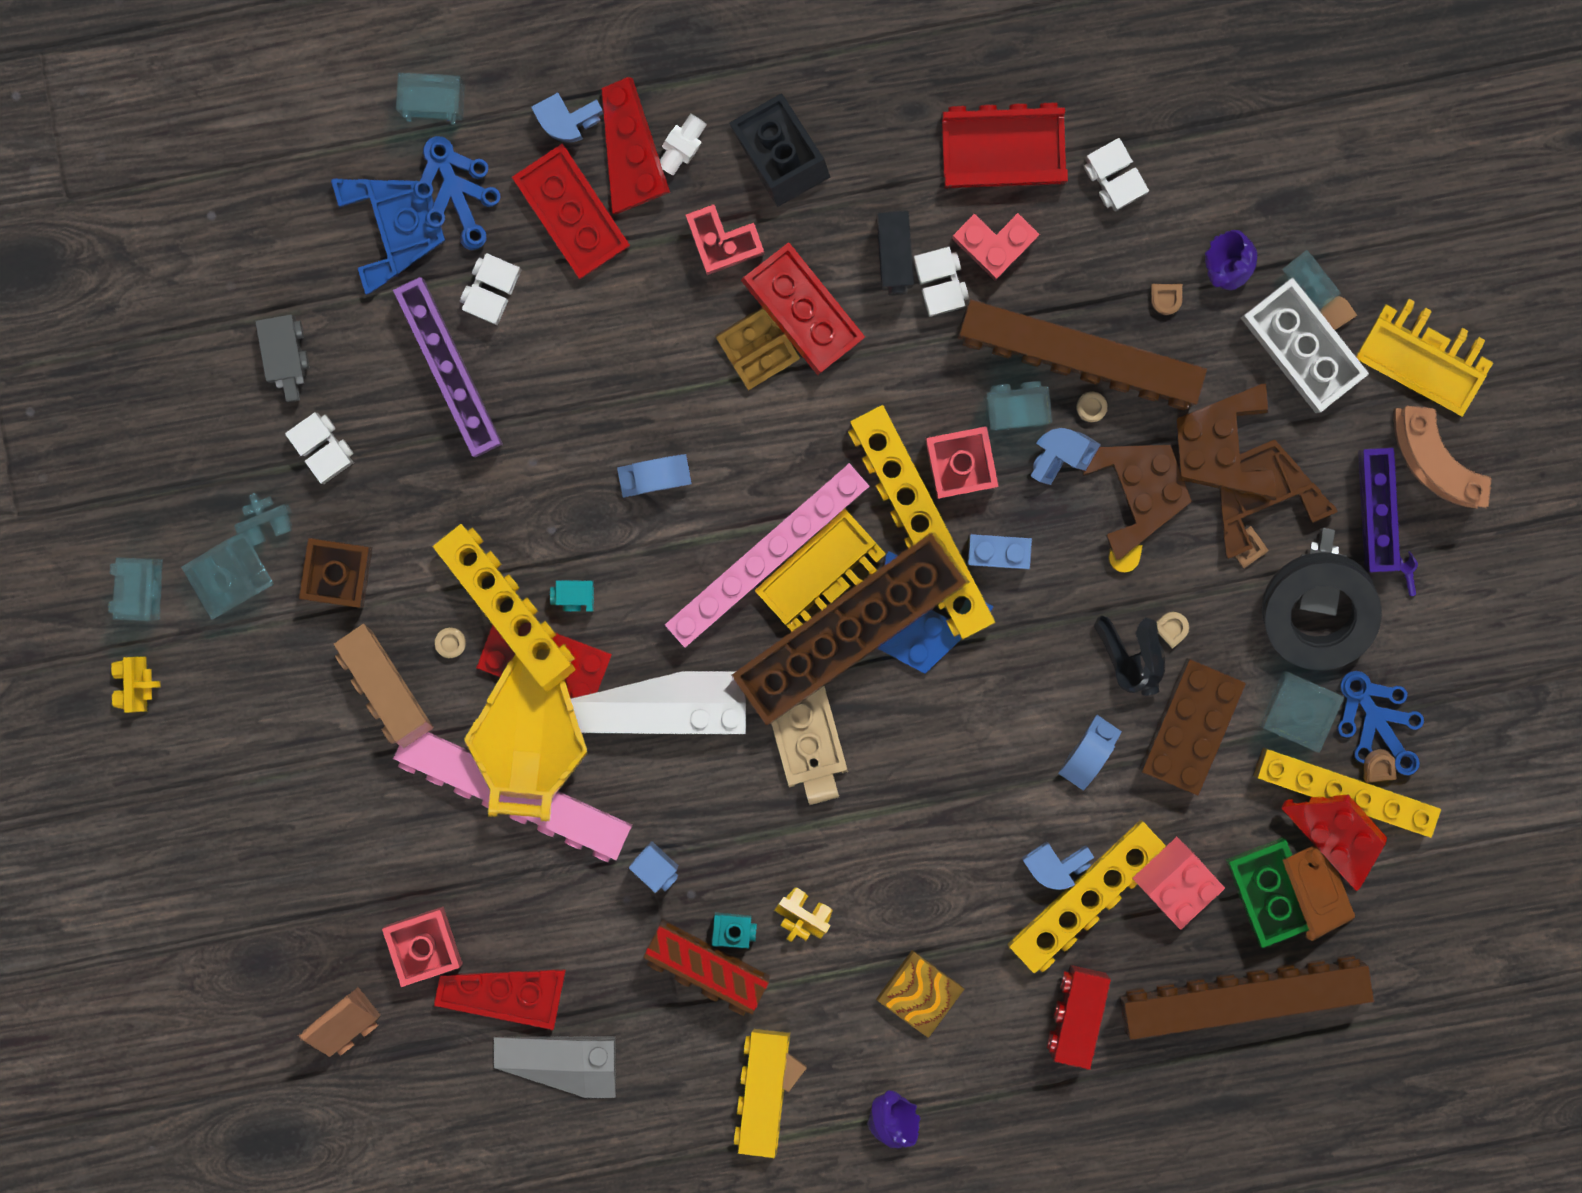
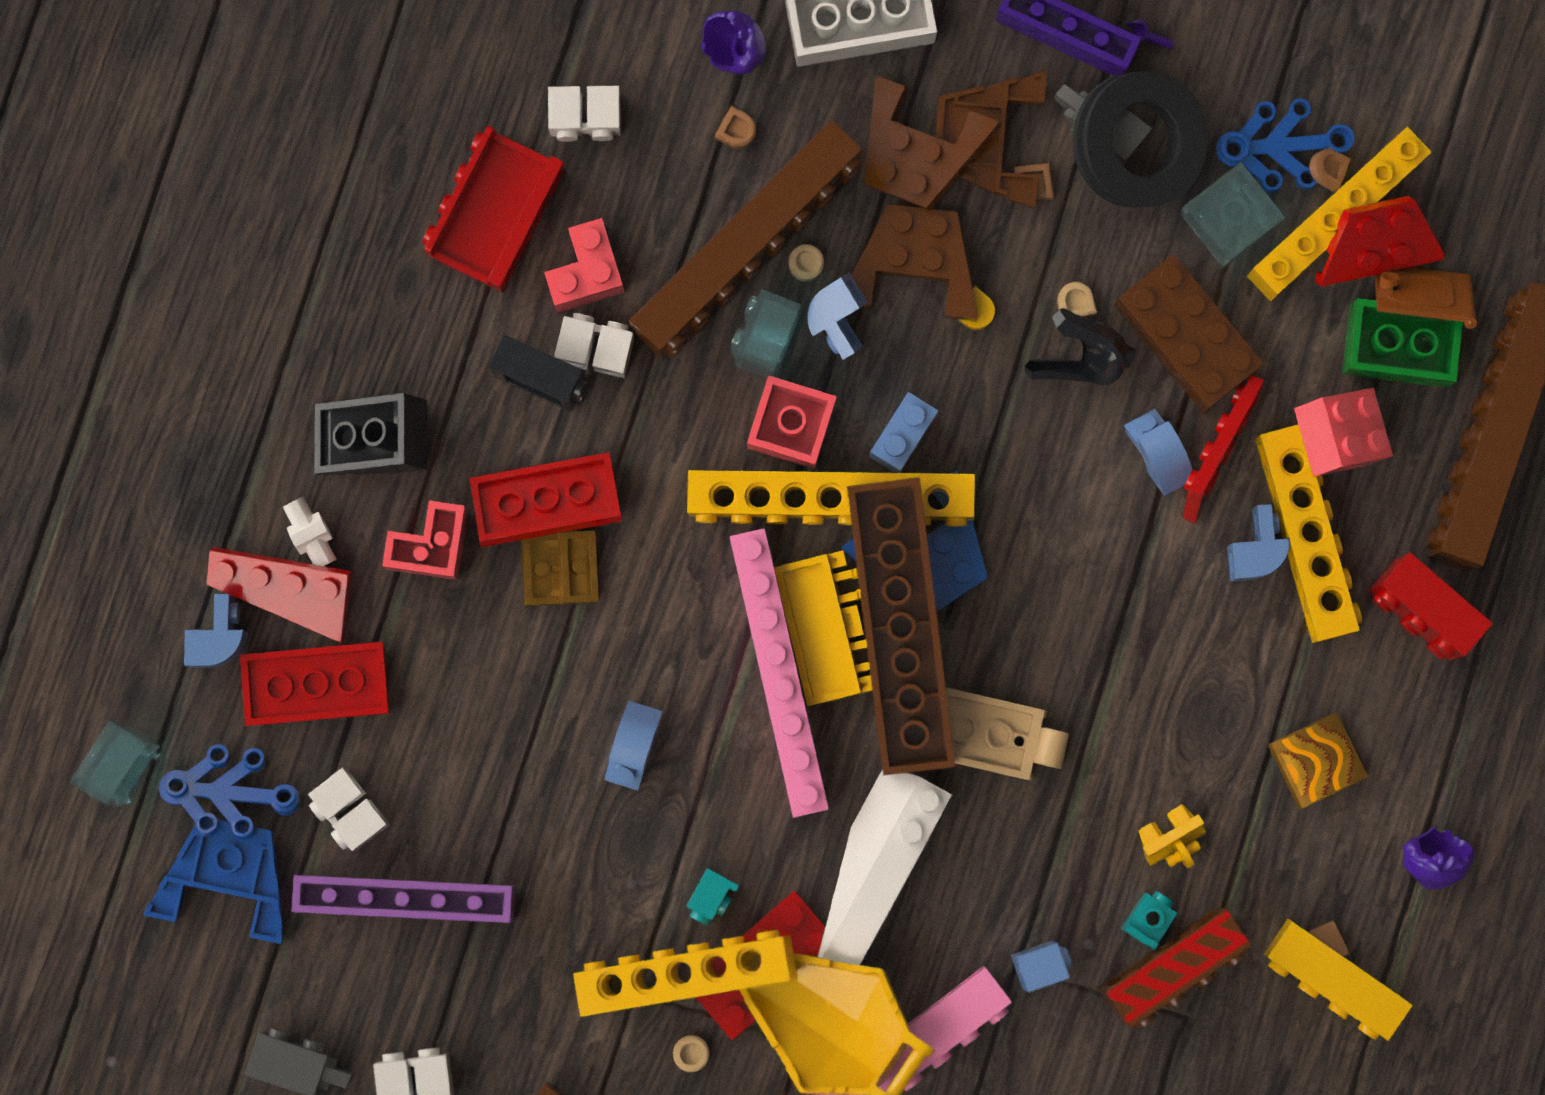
camera: 60 degrees left, 5 degrees down
none -> red wing [1183,374,1264,524]

